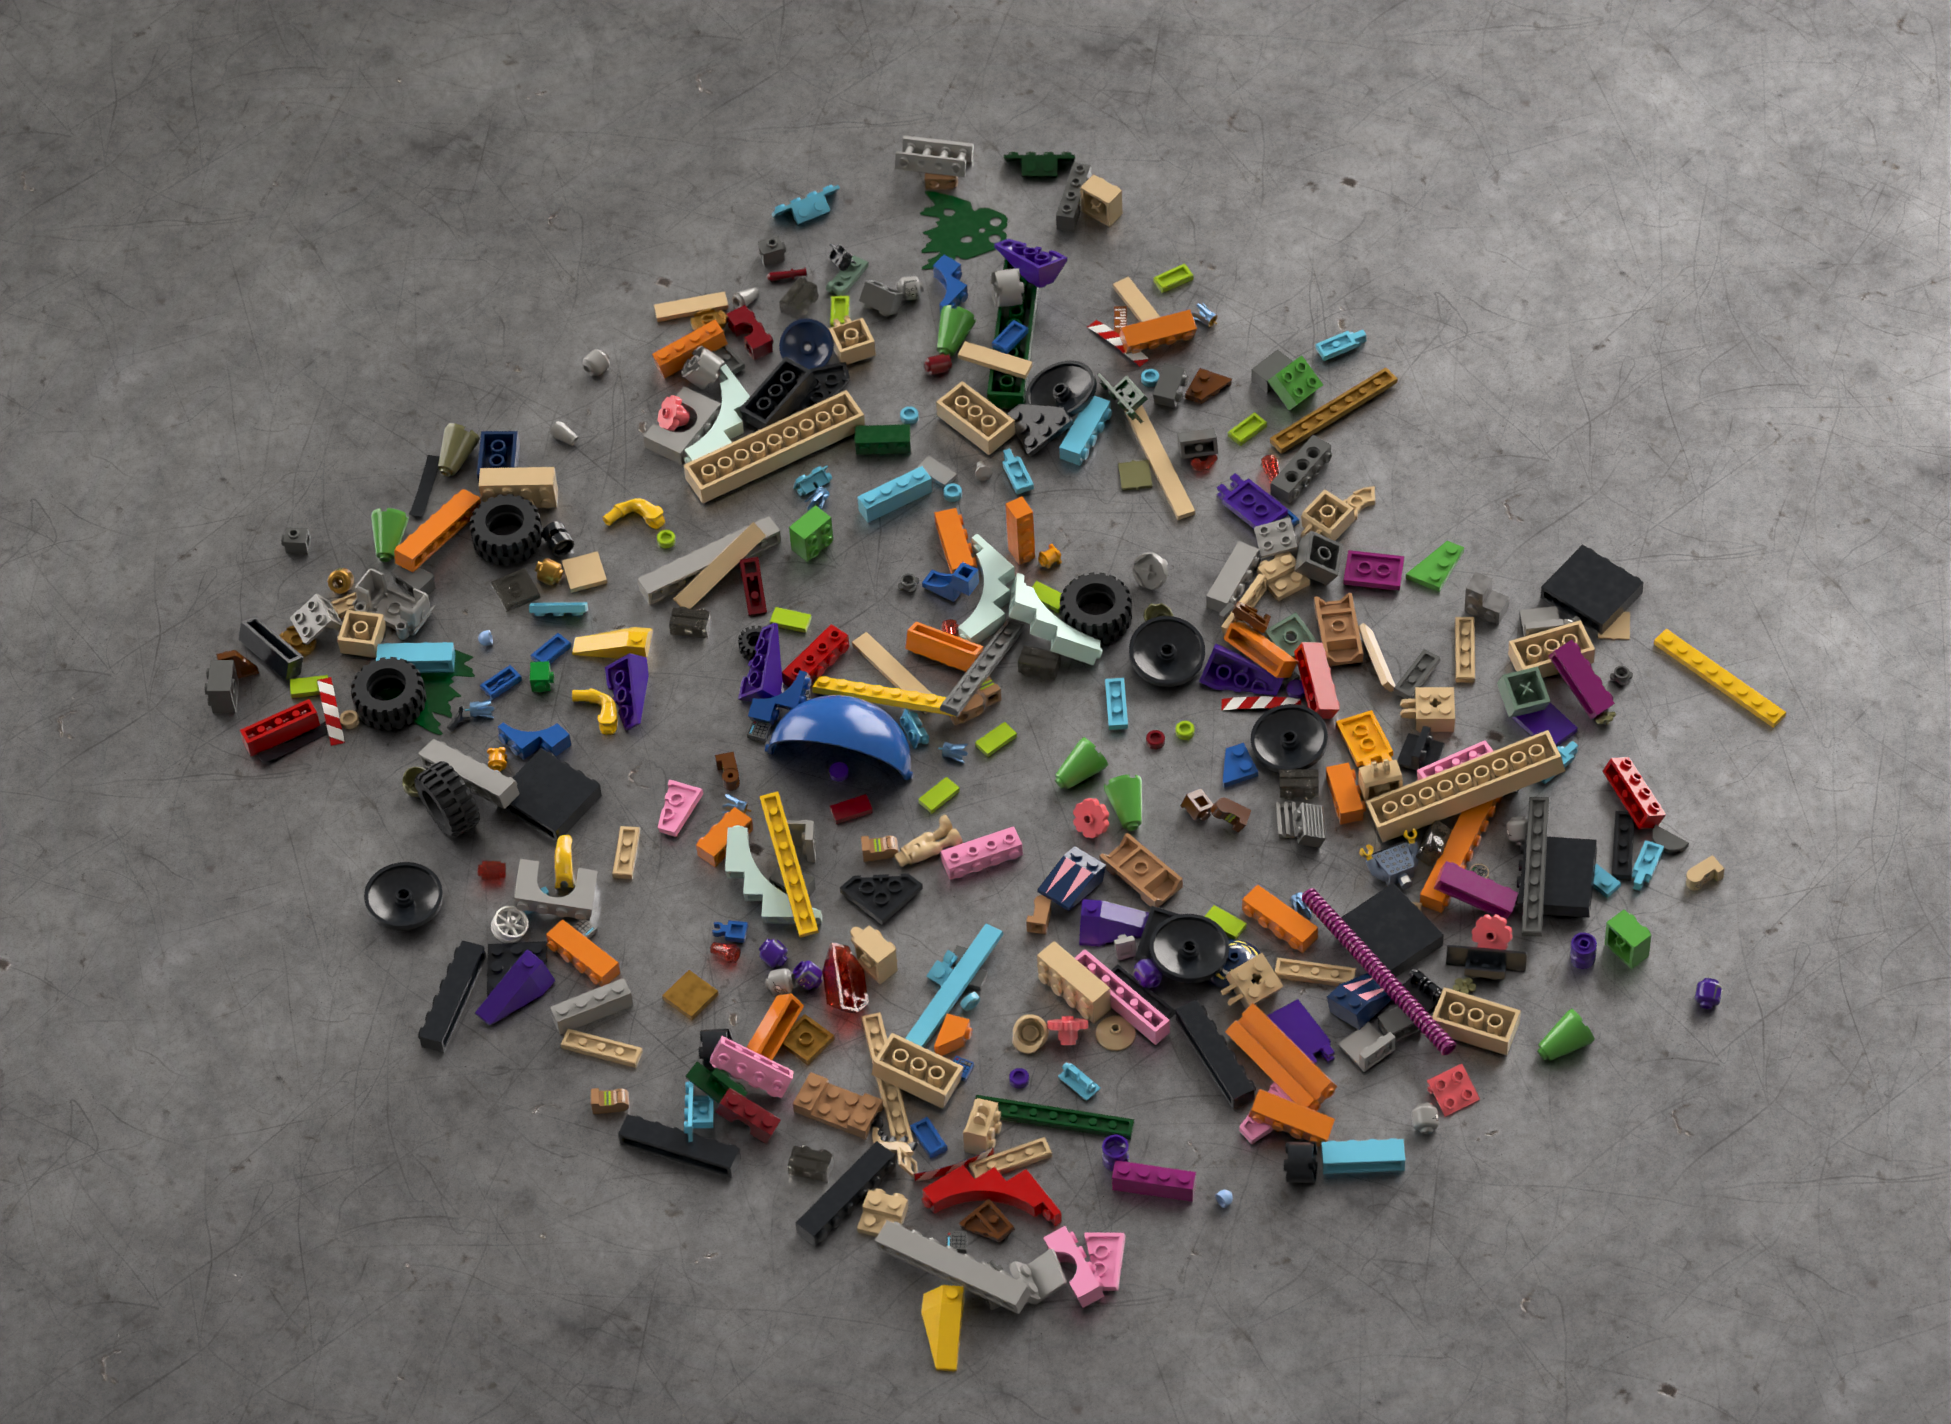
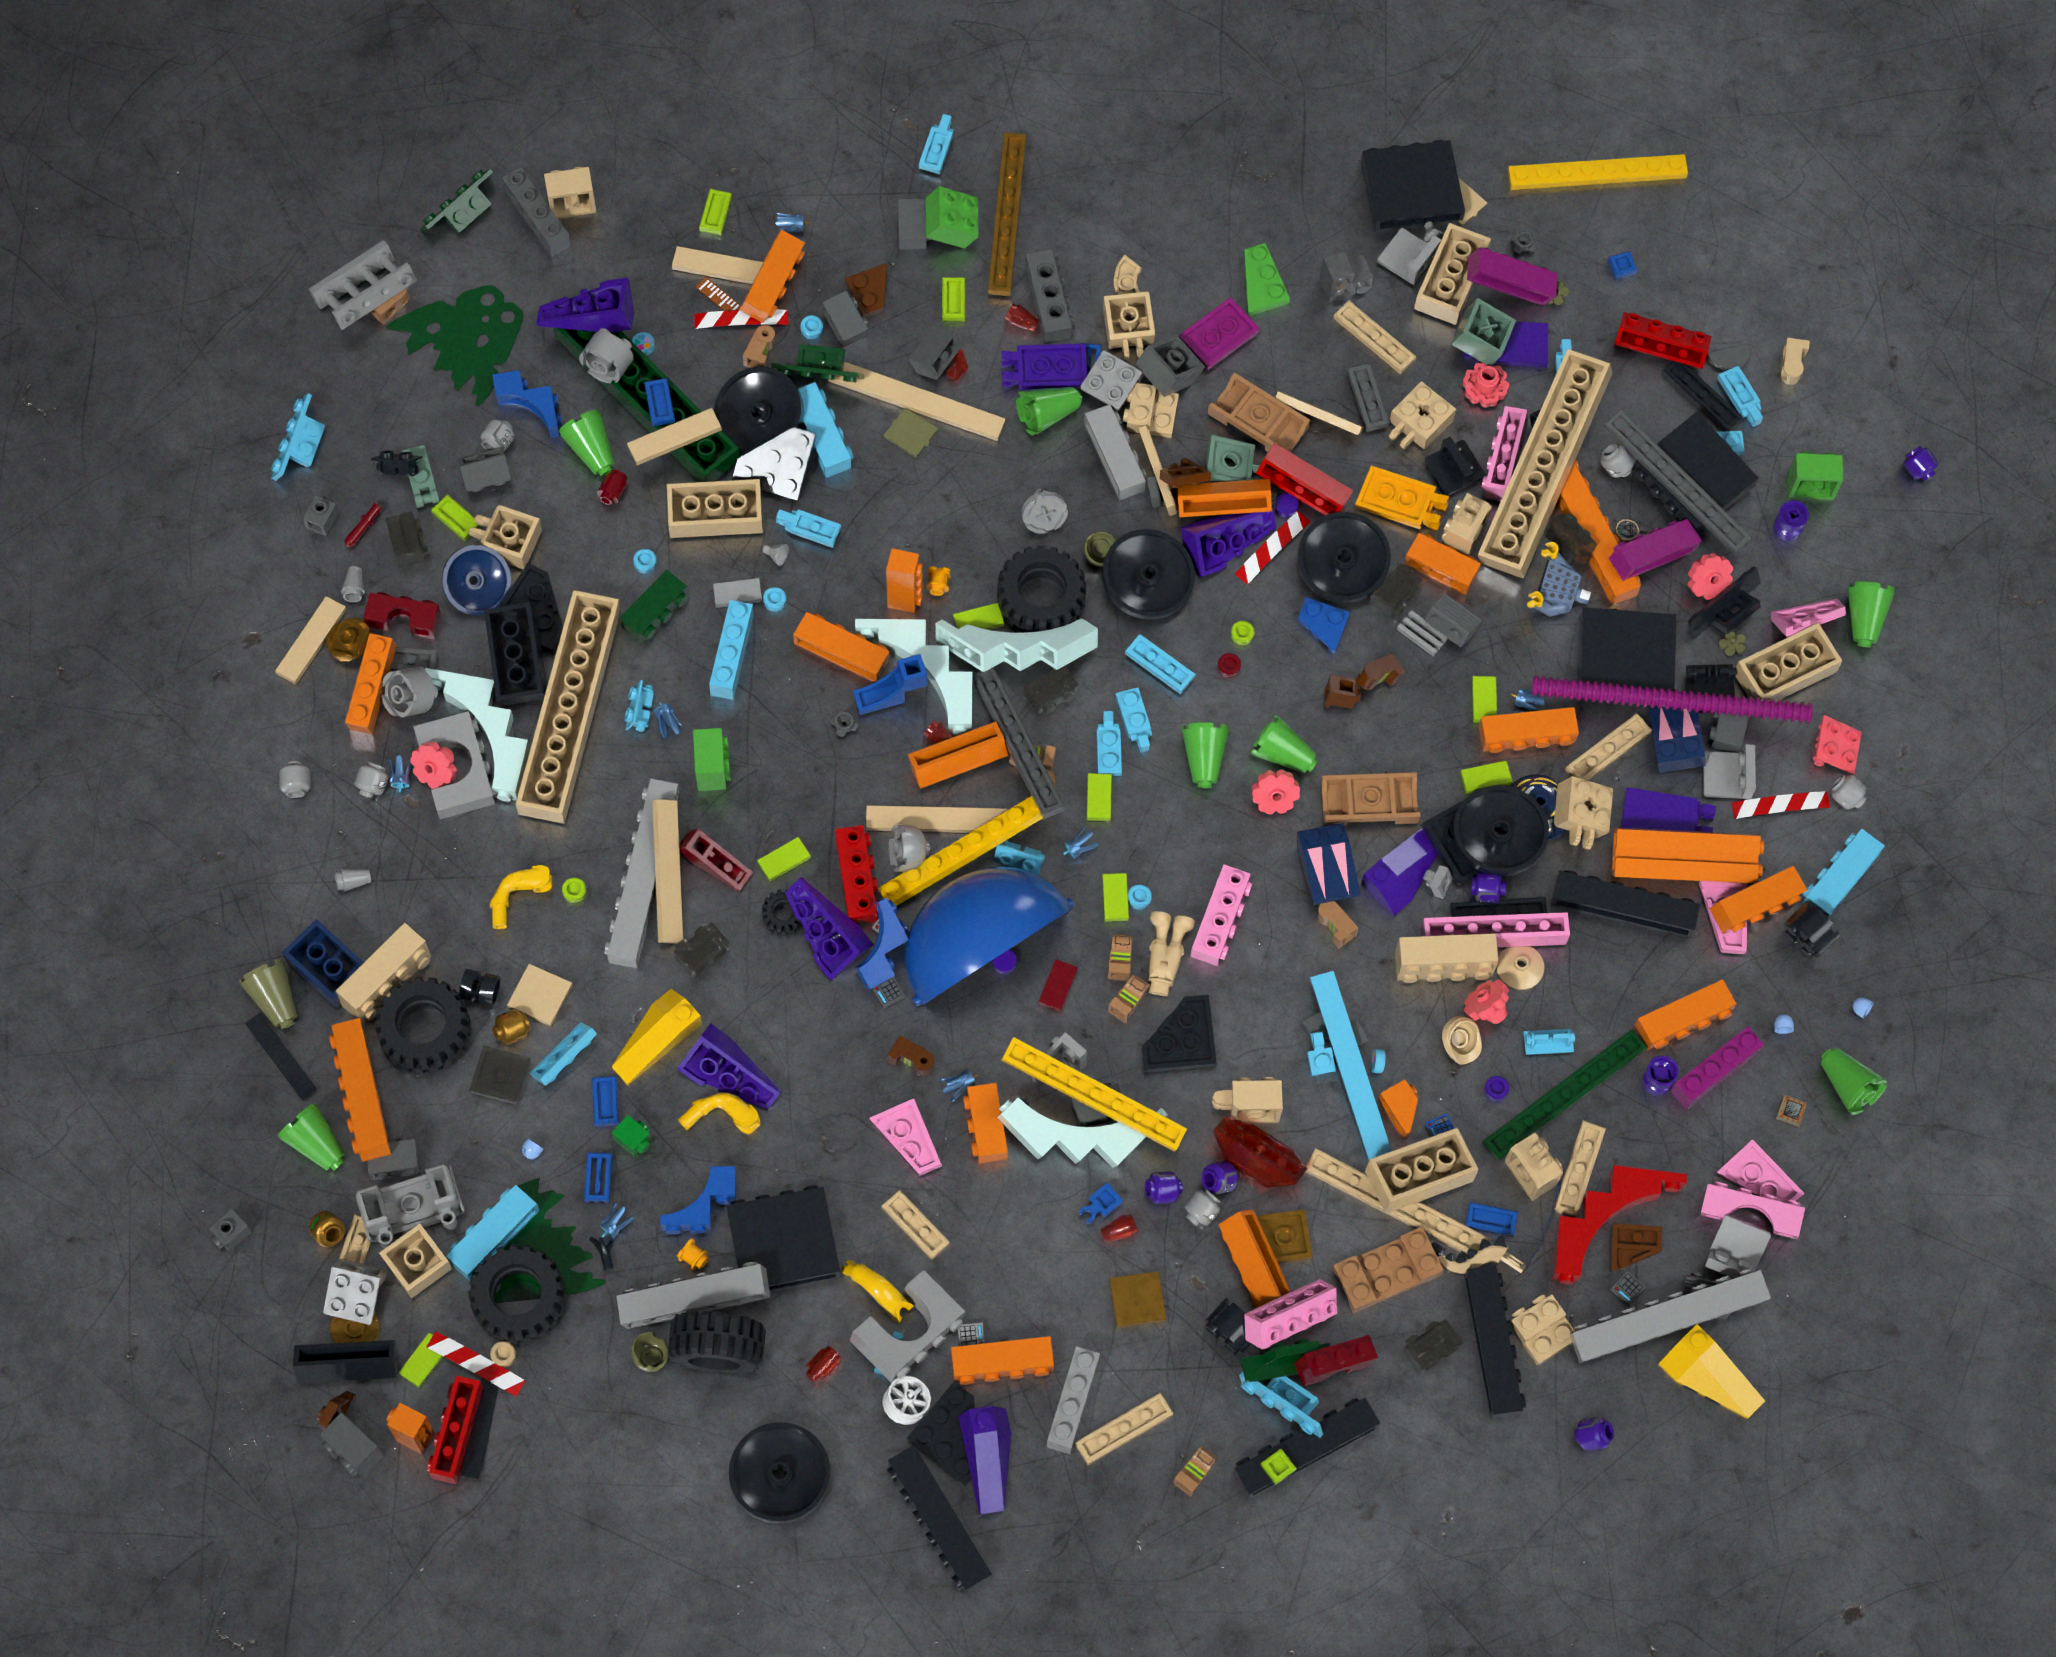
camera: 55 degrees left, 15 degrees up
none -> light grey head [354,762,389,799]
none -> orange brick [387,1403,435,1455]
none -> flat silver piece [388,755,412,792]
none -> medium azure tile [632,332,655,356]
none -> medium nougat leg [743,325,776,368]
none -> light grey cylinder [889,825,930,872]
none -> bright green cone [1016,387,1082,435]
none -> medium azure hinge [1097,711,1122,776]
none -> medium nougat leg [1108,934,1132,981]
none -> medium azure hinge [1115,687,1152,753]
none -> medium azure tile [1128,885,1152,910]
none -> lime tile [1261,1449,1297,1485]
none -> coral plant [1462,363,1510,408]
none -> lime tile [1472,676,1497,723]
none -> dark purple head [1575,1416,1614,1451]
none -> blue tile [1608,251,1638,280]
none -> orange brick [1634,979,1737,1050]
none -> sticker [1732,791,1830,819]
none -> bright pink wing [1771,598,1846,637]
none -> tile [1775,1095,1807,1127]
none -> bright green cone [1821,1048,1887,1115]
none -> light blue hinge [1853,997,1874,1019]

